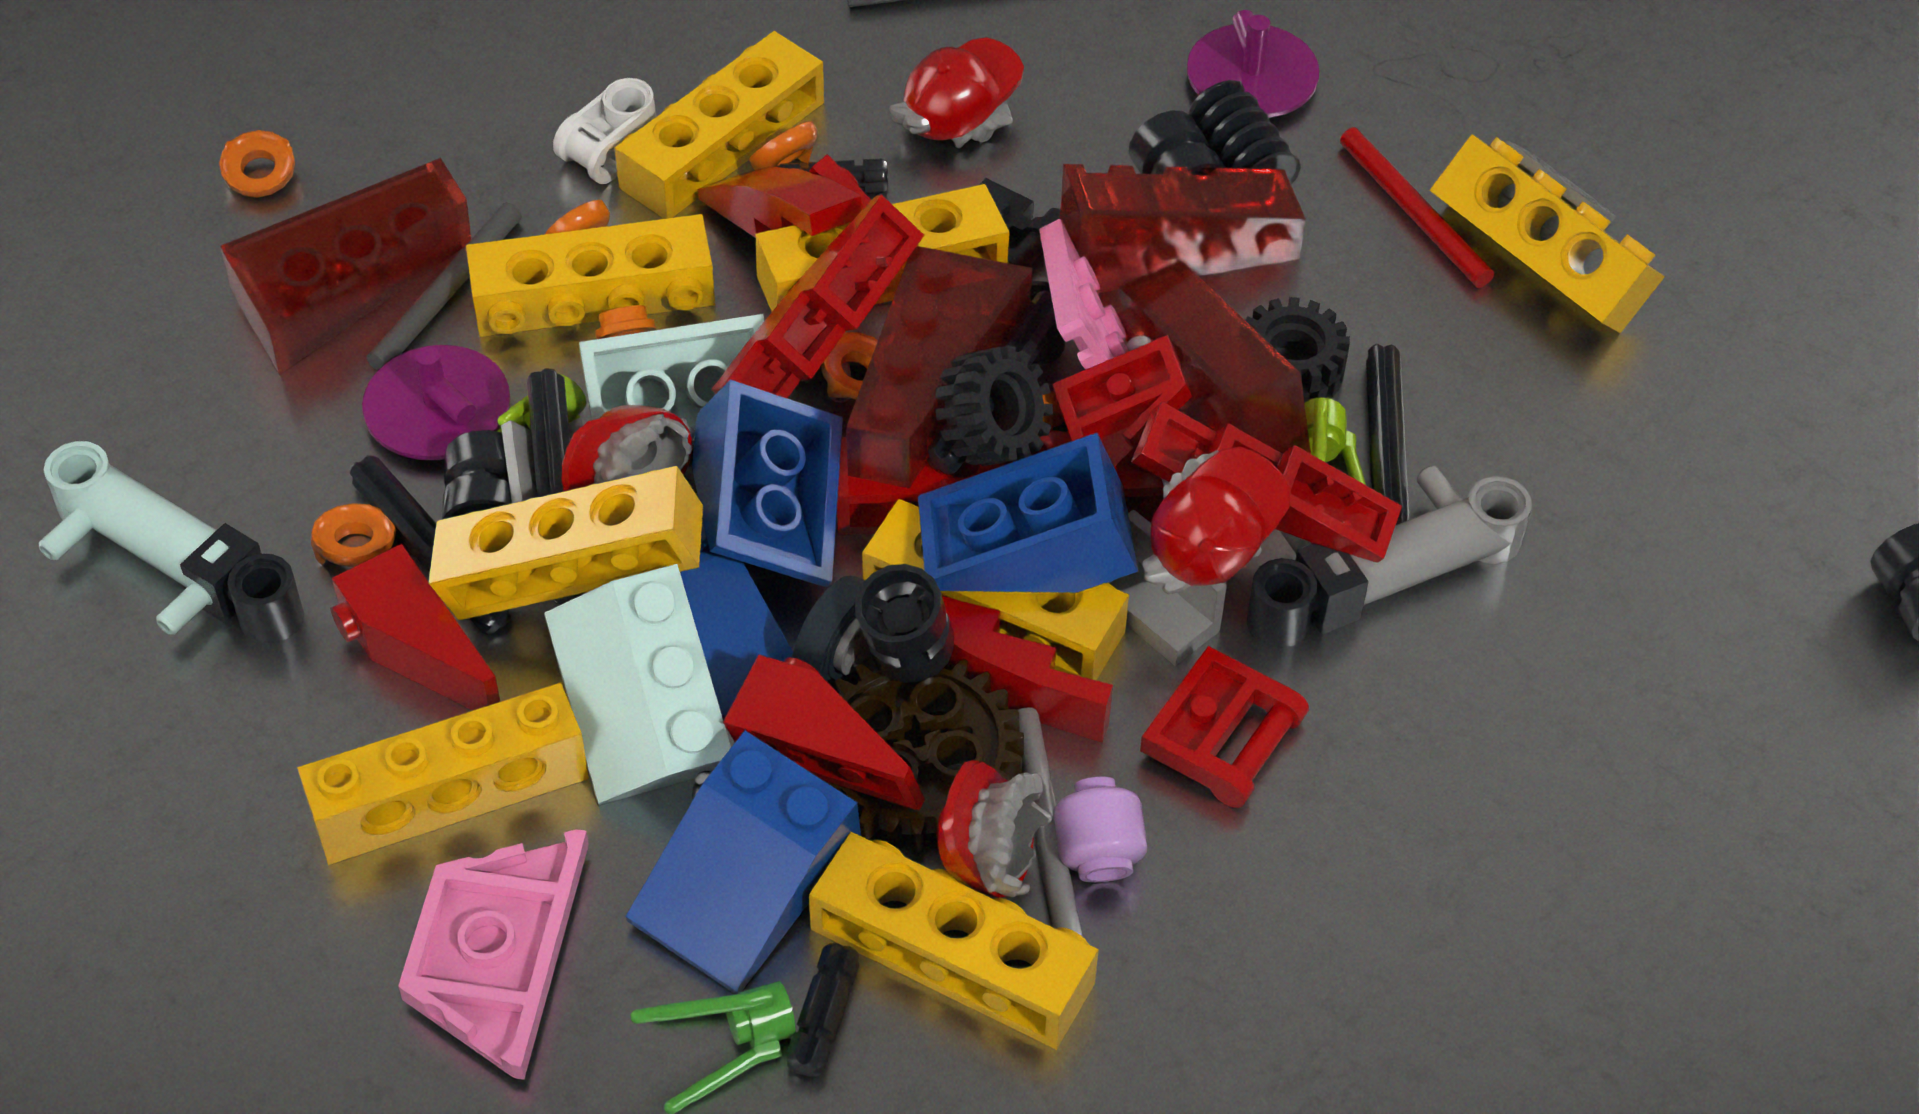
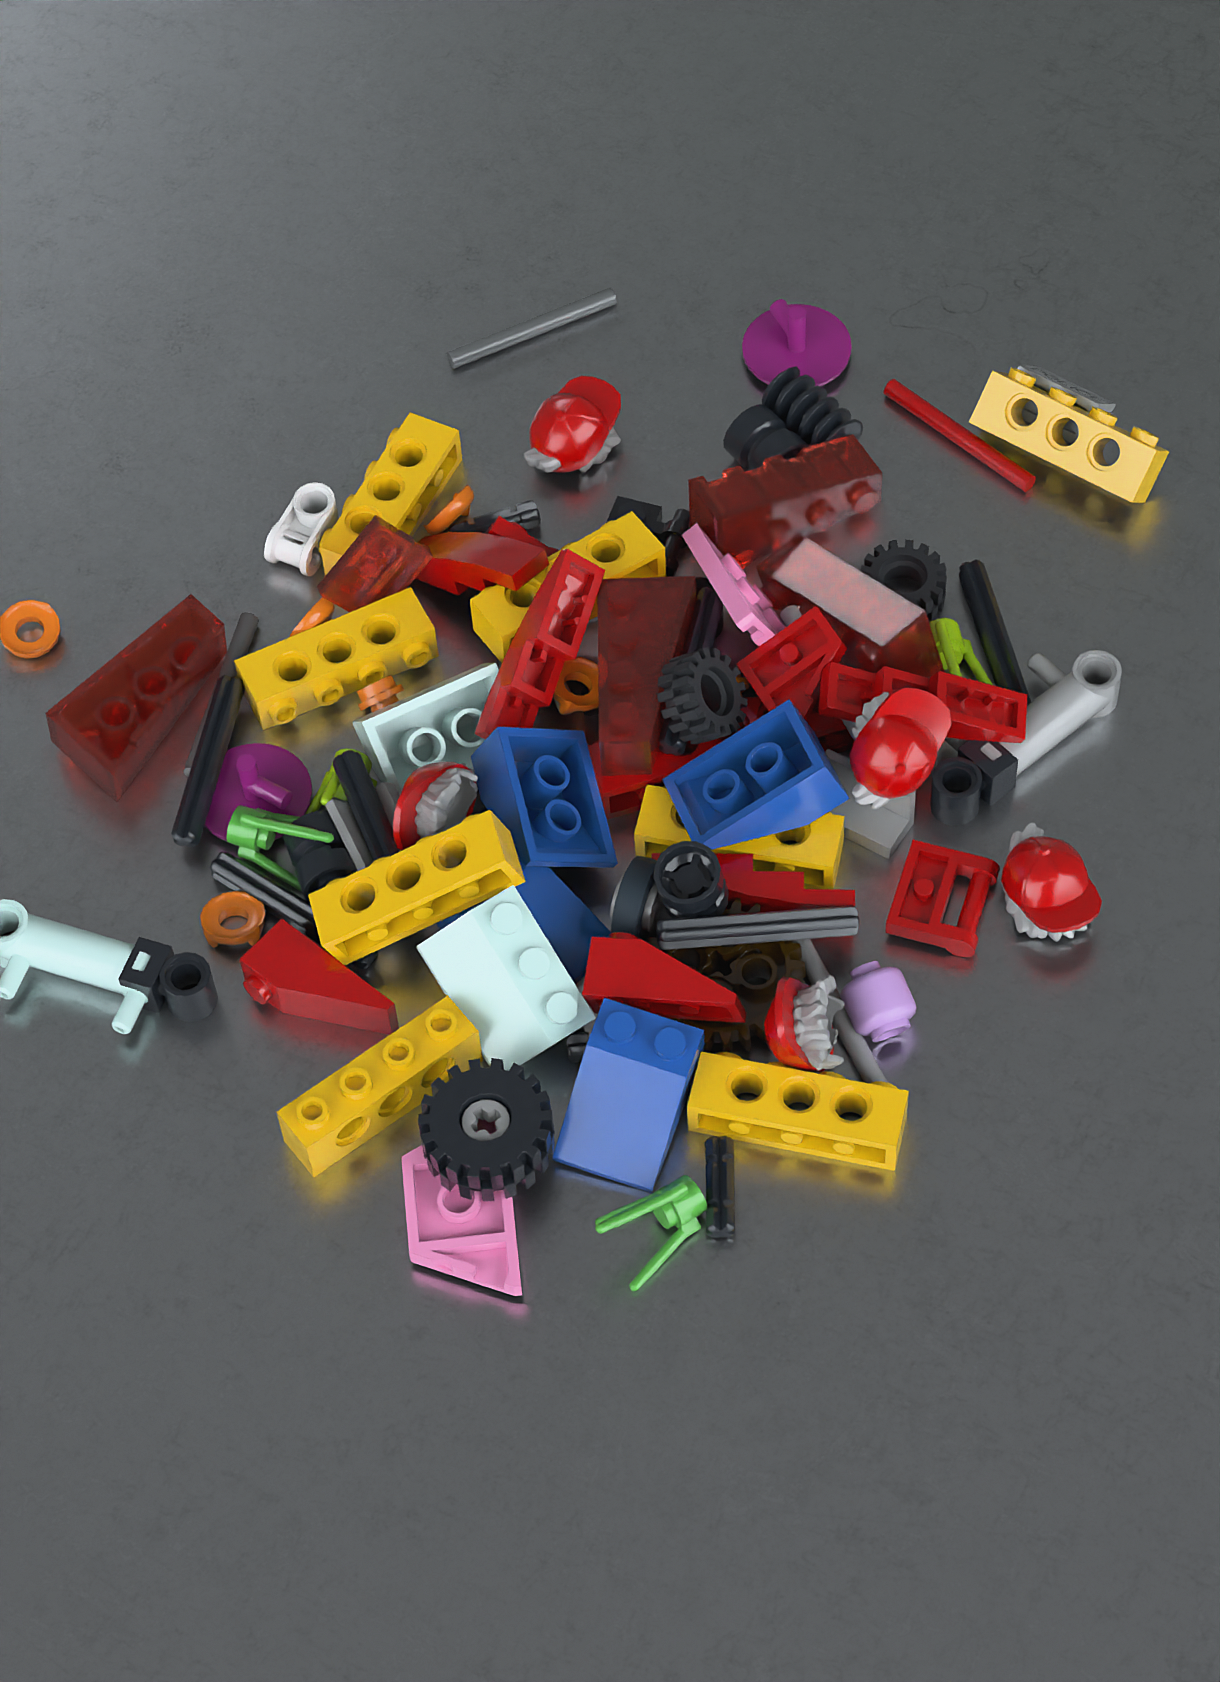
camera: 10 degrees left, 5 degrees up
none -> black axle [171,675,245,848]
none -> bright green plant [227,805,334,892]
none -> clear red plate [317,515,433,612]
none -> black bush [418,1058,555,1201]
none -> axle [656,905,860,950]
none -> red hair [1001,822,1102,941]

